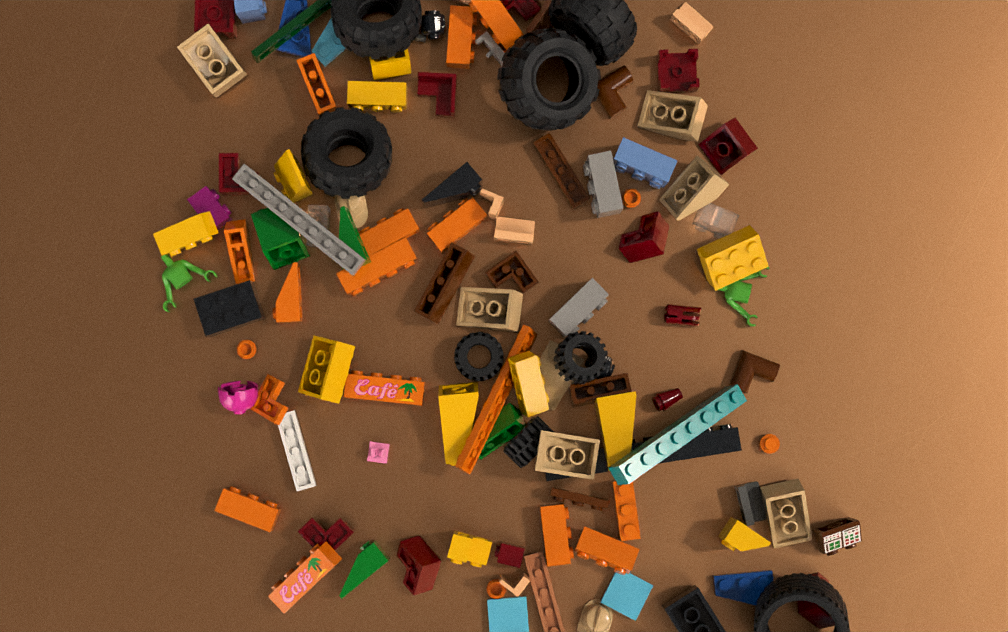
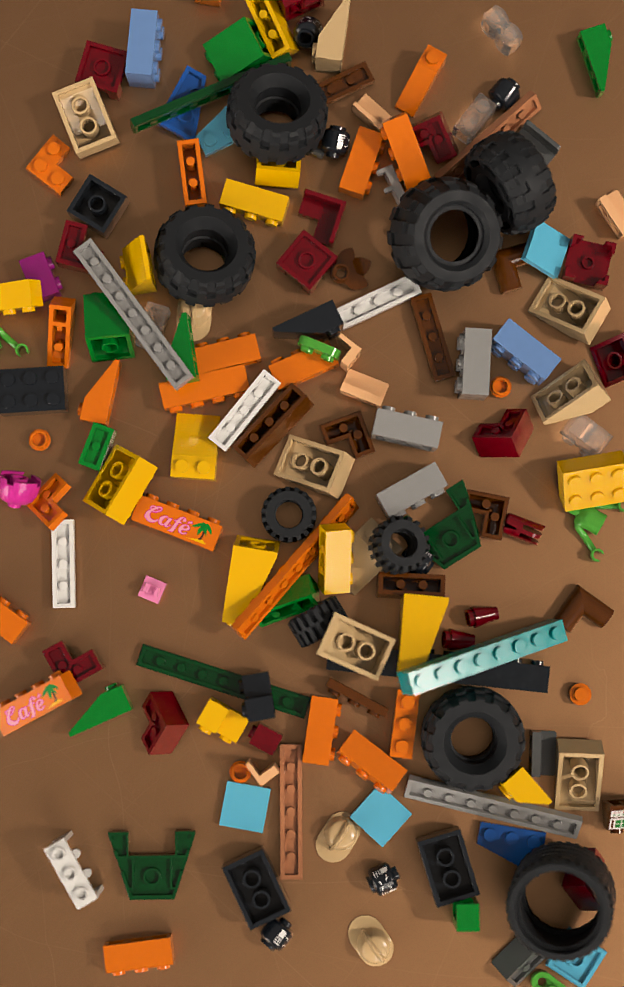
camera: 15 degrees right, 0 degrees up
none -> orange plate [26,135,74,196]
none -> black brick [66,174,130,239]
none -> green panel [78,422,117,472]
none -> dark green tile [136,644,311,719]
none -> yellow slope [170,413,221,481]
none -> white plate [208,369,281,452]
none -> black brick [238,670,276,722]
none -> dark red panel [276,229,338,295]
none -> bright green plate [297,335,341,363]
none -> reddish brown plate [330,248,371,290]
none -> white plate [337,276,422,331]
none -> light grey brick [370,406,443,452]
none -> dark green wing [404,479,482,570]
none -> light grey plate [404,774,583,839]
none -> black tyre [421,685,526,792]
none -> dark red cone [441,628,475,650]
none -> reddish brown brick [467,489,510,541]
none -> medium azure tile [521,222,570,279]

